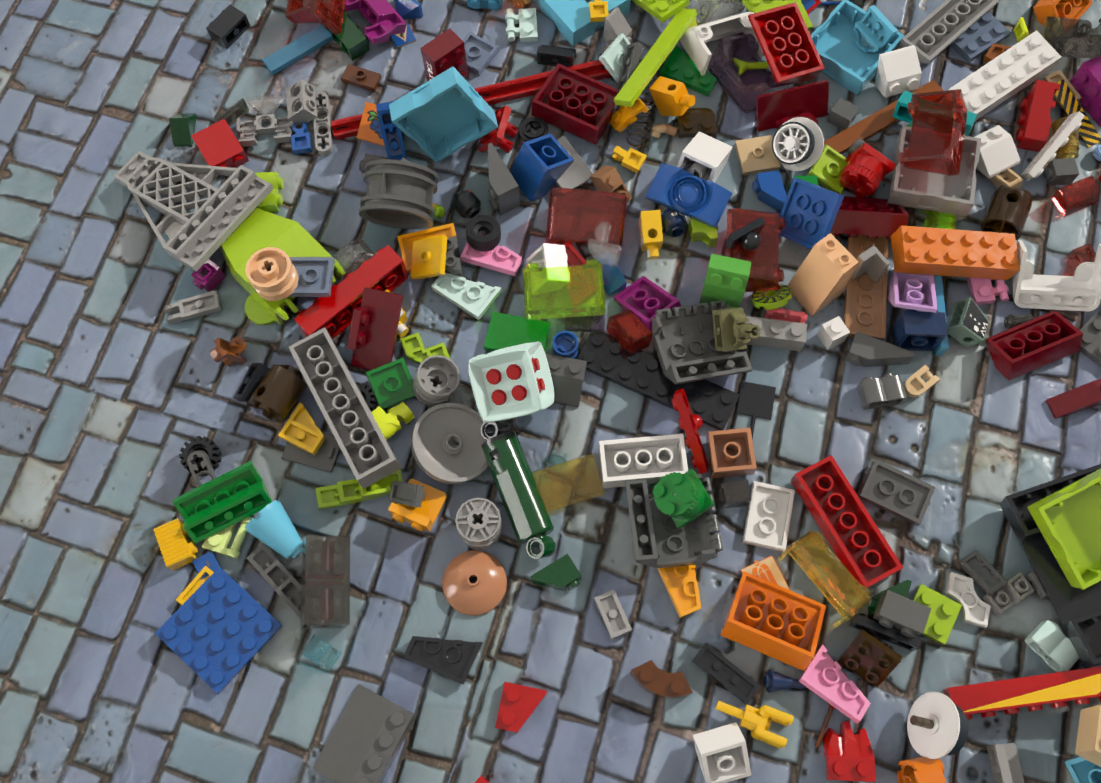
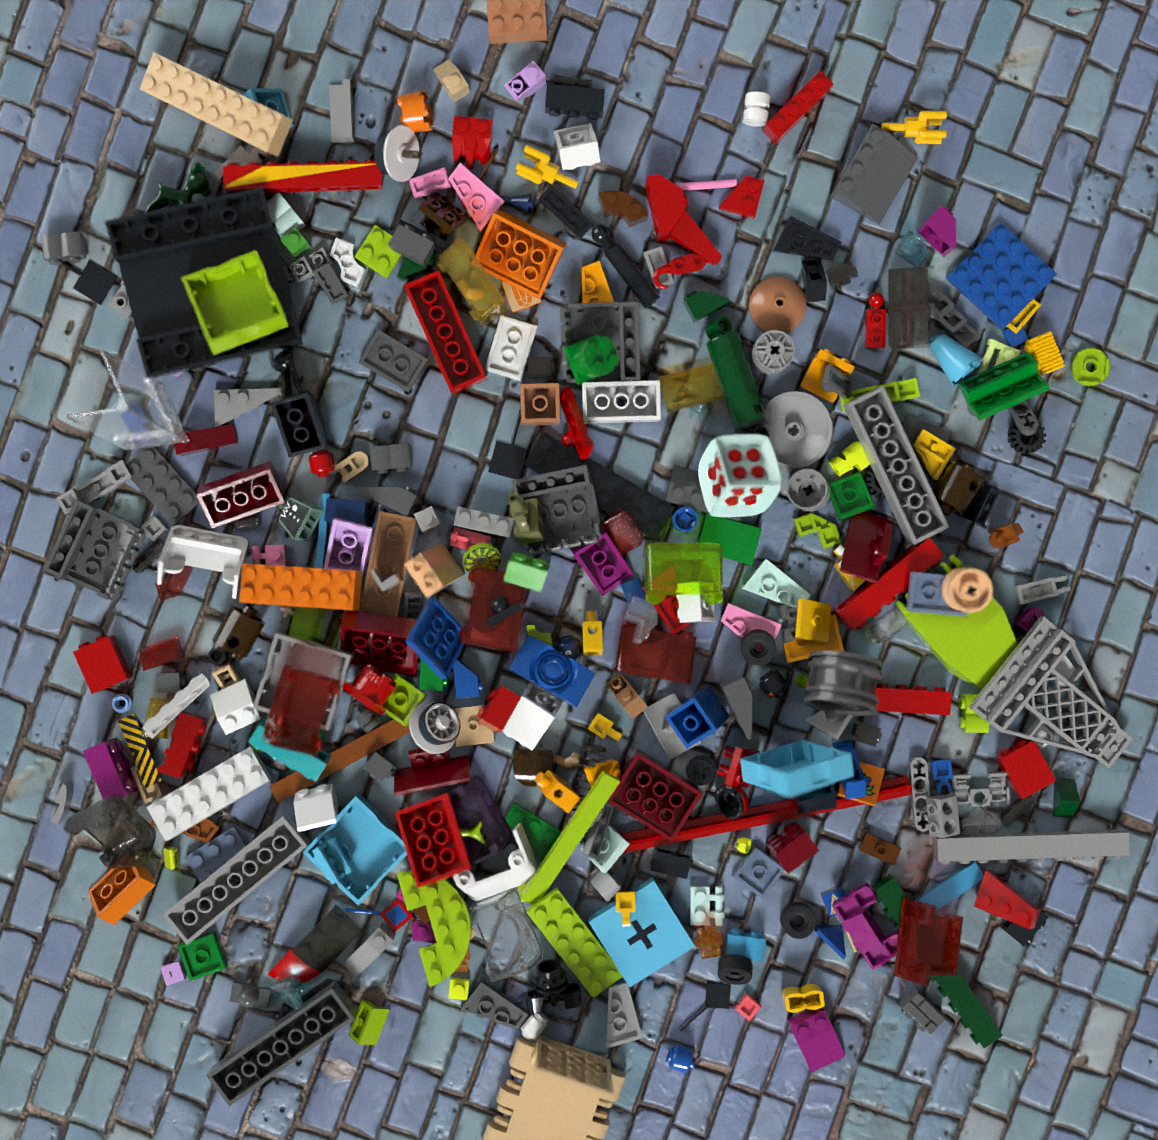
camera: 175 degrees left, 20 degrees up
none -> light grey wing [214,388,282,427]
none -> black slope [269,348,327,458]
none -> bright green brick [280,227,311,259]
none -> red head [308,449,335,478]
none -> bright pink plate [409,167,451,199]
none -> red piece [477,685,521,733]
none -> black piece [591,224,660,309]
none -> red slope [645,174,721,289]
none -> bright pink bar [679,179,737,191]
none -> black hair [714,784,748,820]
none -> neon yellow hinge [736,837,751,854]
none -> black tyre [780,902,816,939]
none -> black slope [801,260,827,302]
none -> clear smoke brick [826,262,858,290]
none -> red plate [865,292,886,348]
none -> red brick [875,683,952,715]
none -> magenta slope [916,205,956,257]
none -> light grey brick [933,829,1130,865]
none -> red wedge [974,870,1040,929]
none -> lime tile [1070,348,1110,386]

